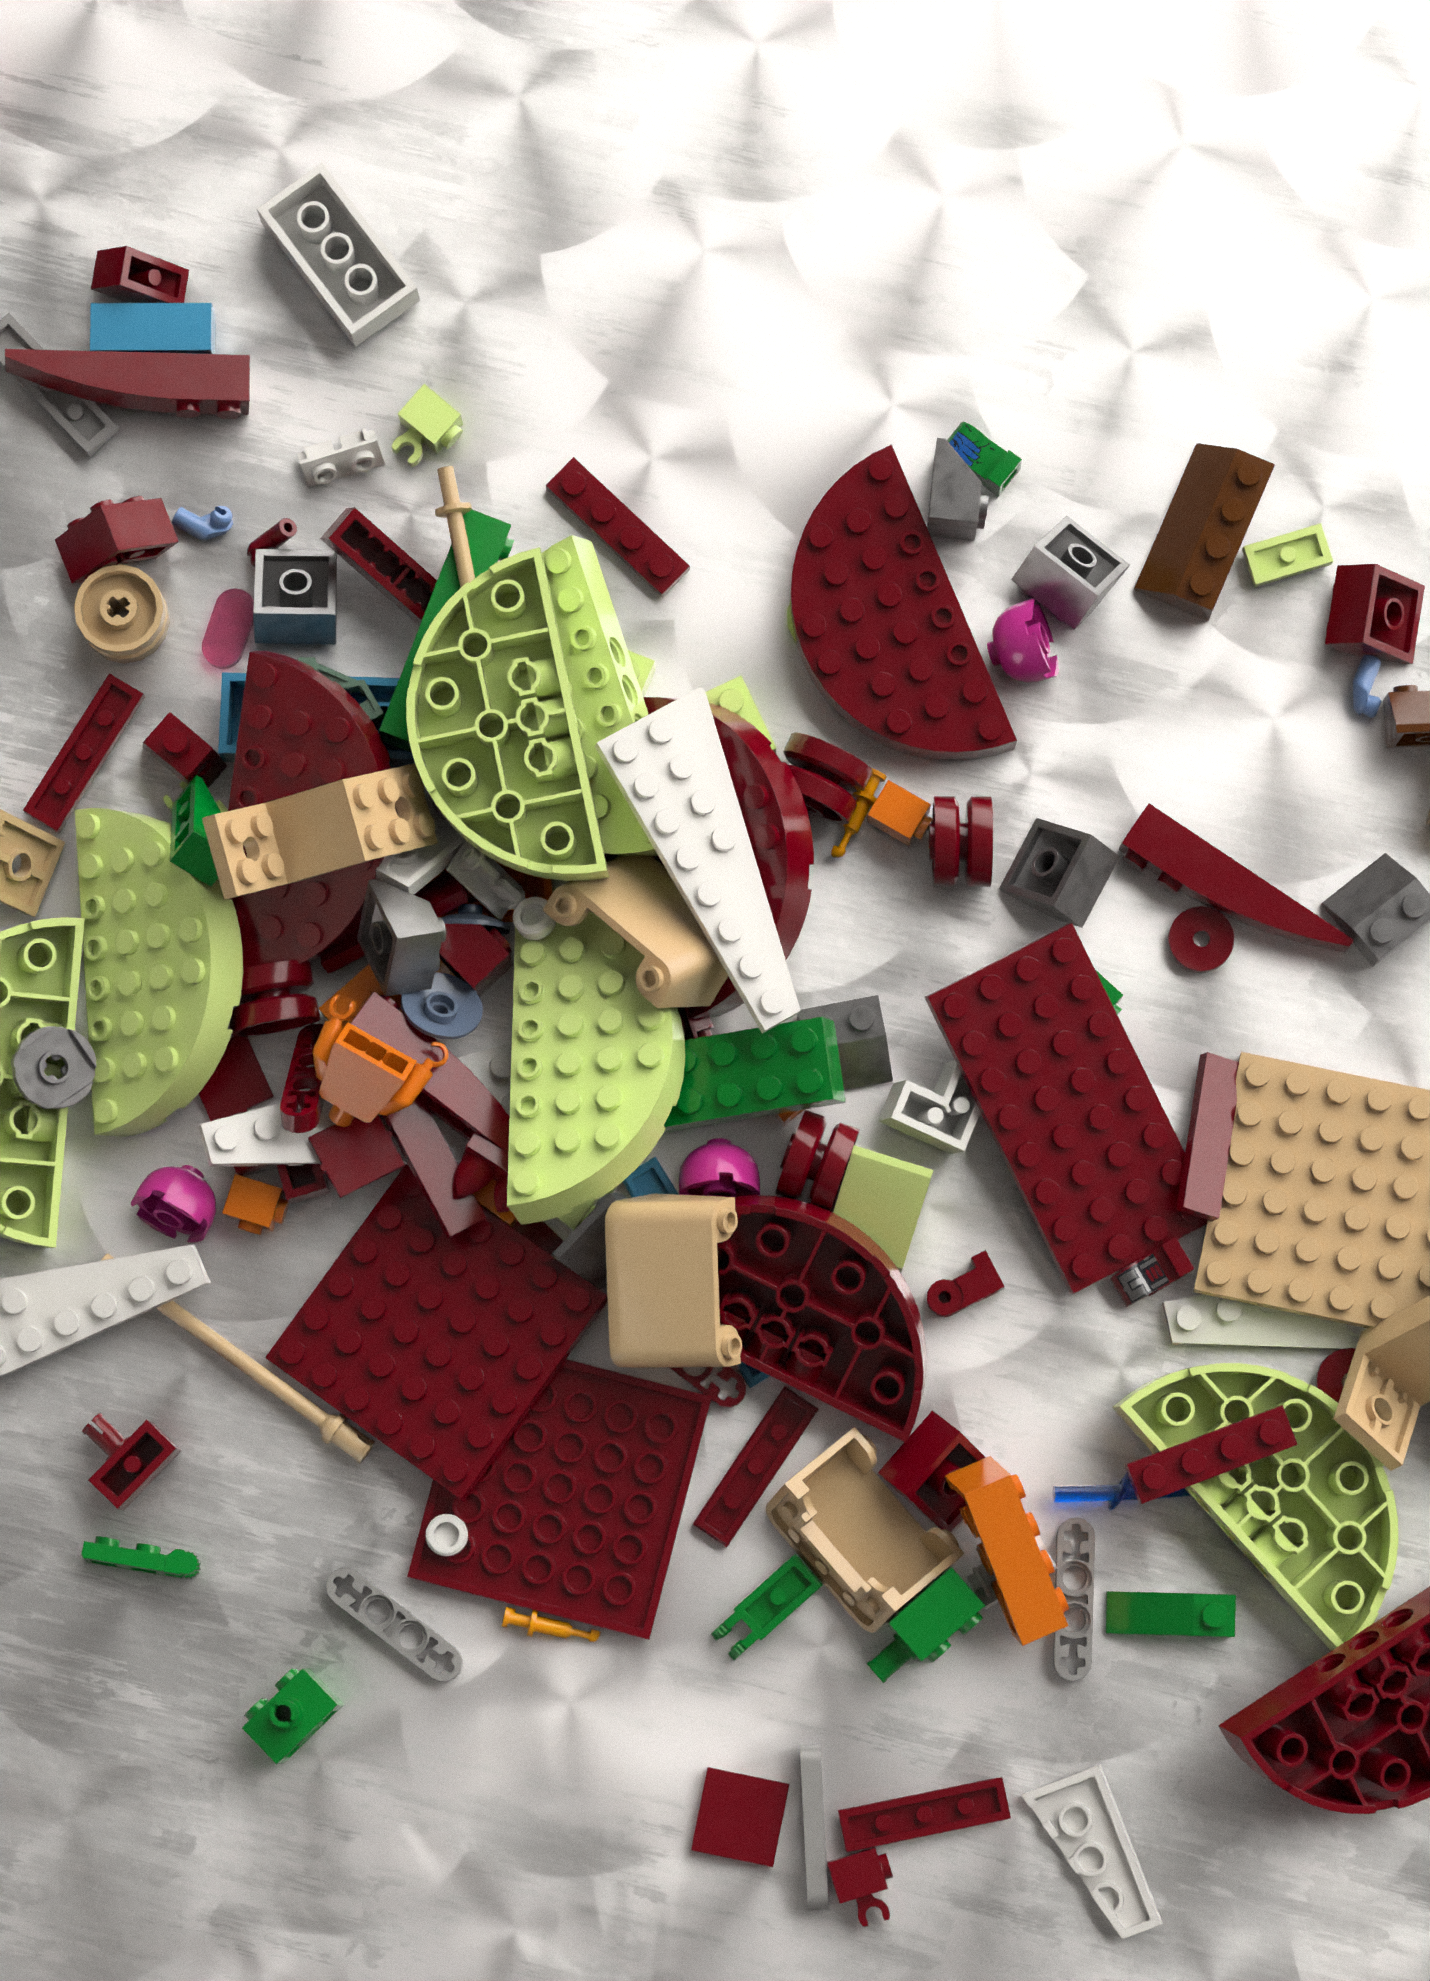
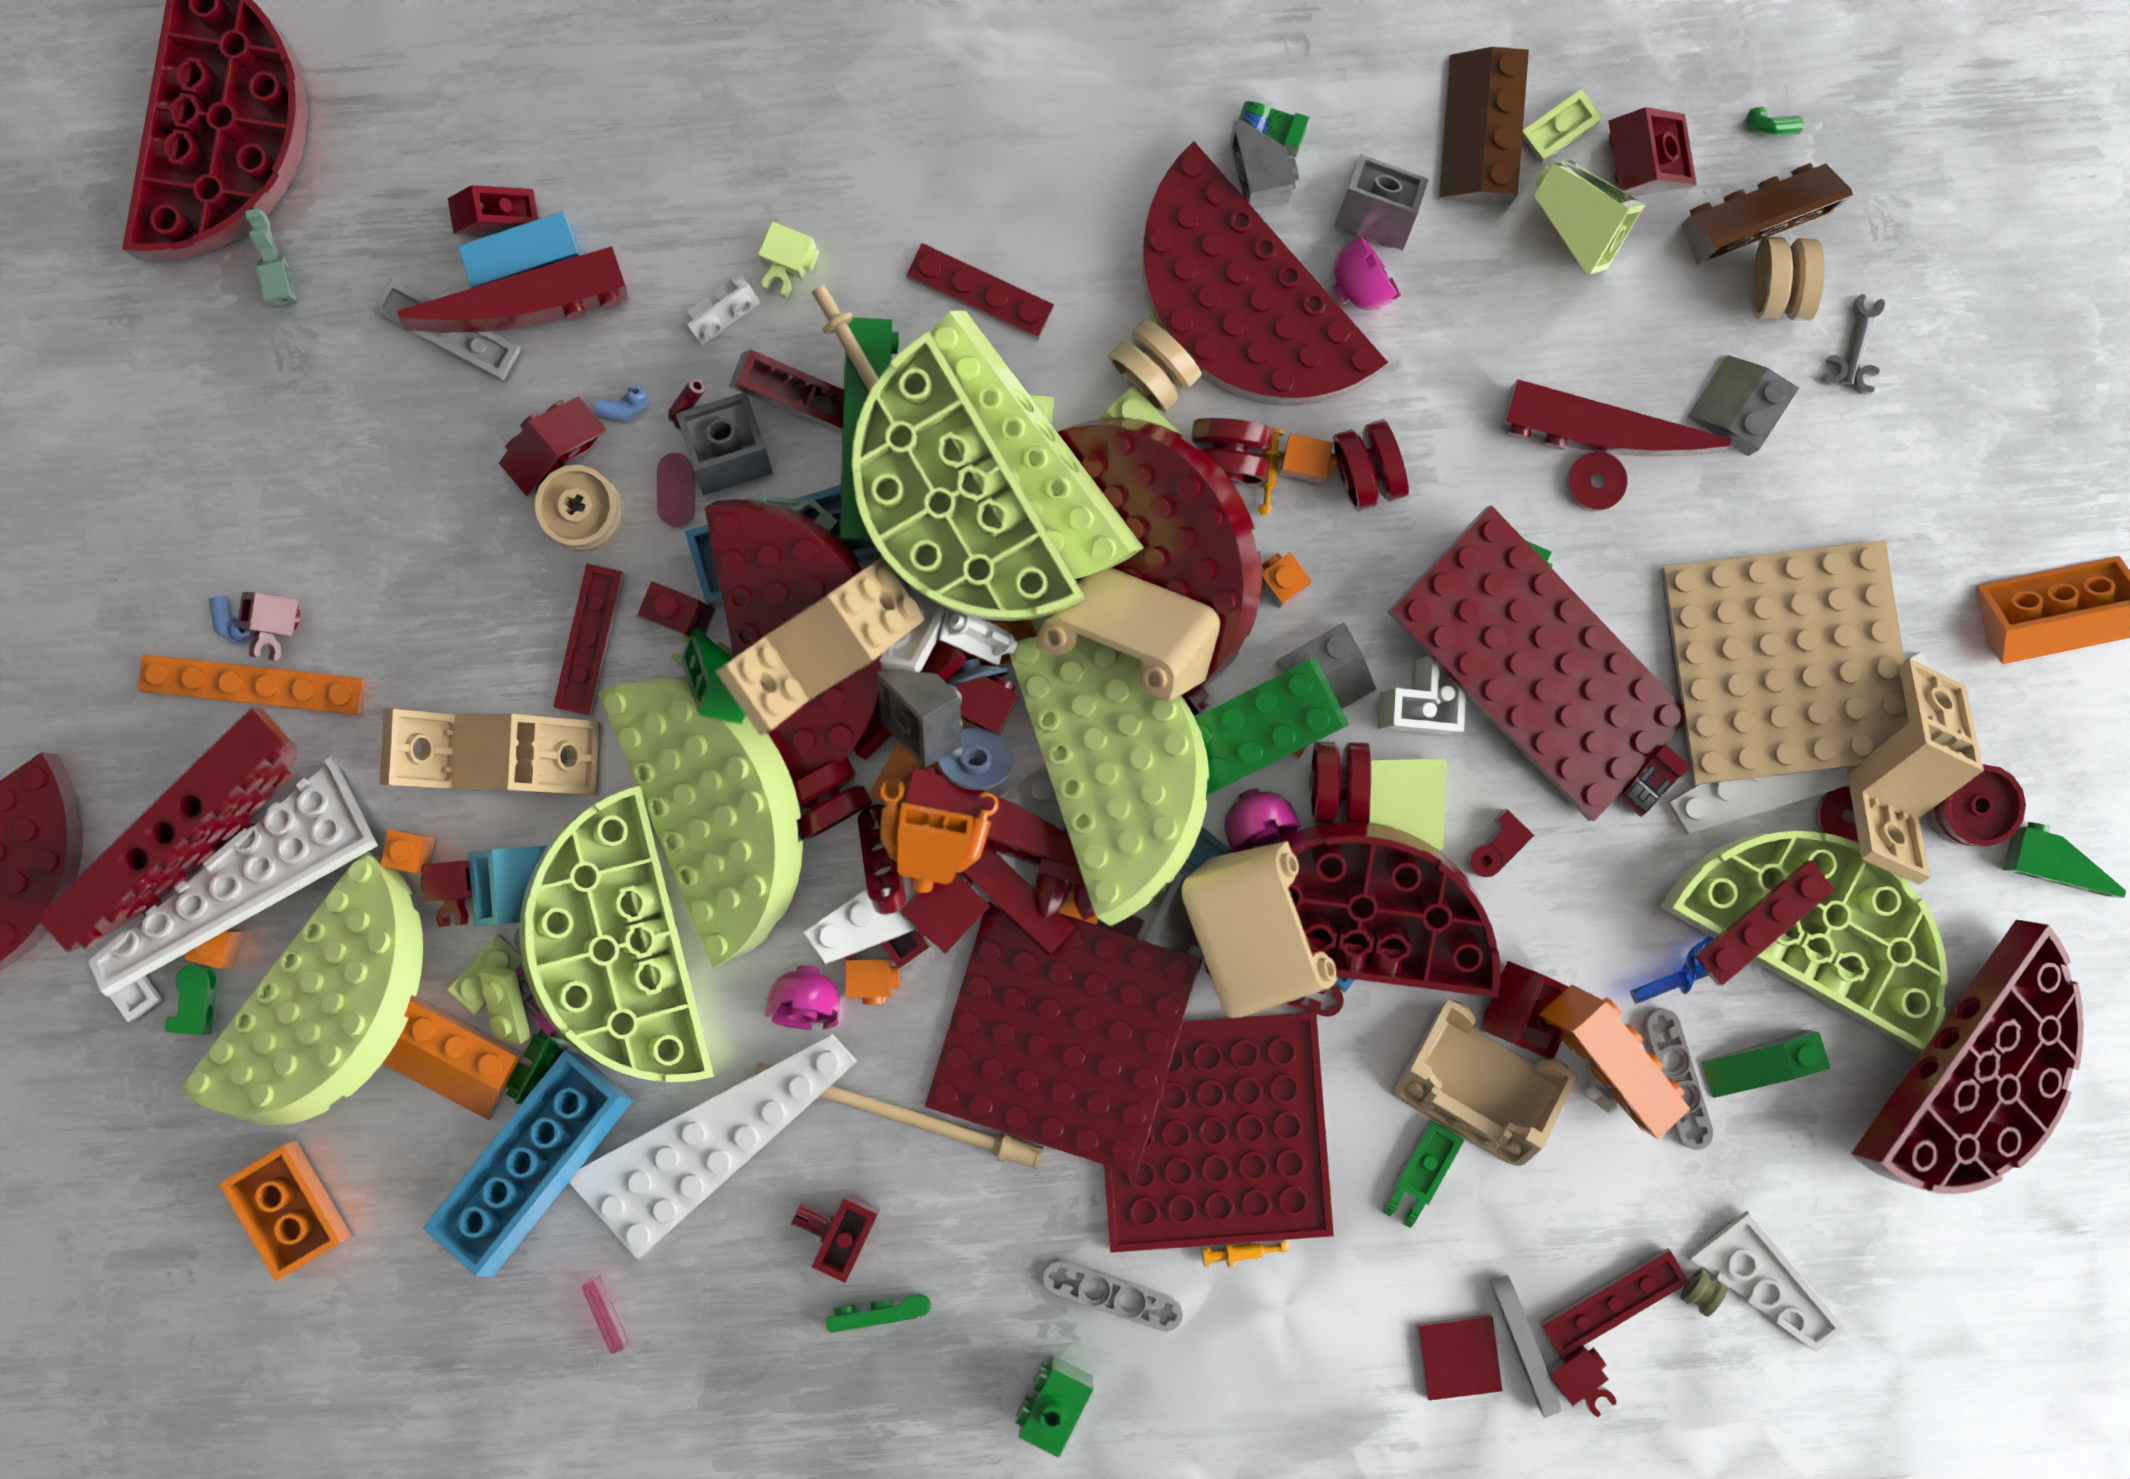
camera: 25 degrees left, 5 degrees up
flat silver plate [11,1026,96,1109] -> none
dark red piece [198,1036,274,1121] -> none
white brick [257,162,420,348] -> none
white tile [426,1514,468,1556] -> none
white tile [513,897,556,940] -> none
white wing [595,686,801,1034] -> none
dark red tile [692,1386,819,1548] -> none
green brick [866,1567,985,1683] -> none
flat silver slope [999,818,1120,928] -> none
tile [1176,1052,1239,1221] -> none
medium blue arm [1353,655,1382,718] -> none
none -> tan wheel [1108,318,1202,413]
none -> orange brick [1261,552,1312,608]
none -> yellowish green slope [1534,160,1645,274]
none -> olive wheel [1680,1269,1728,1317]

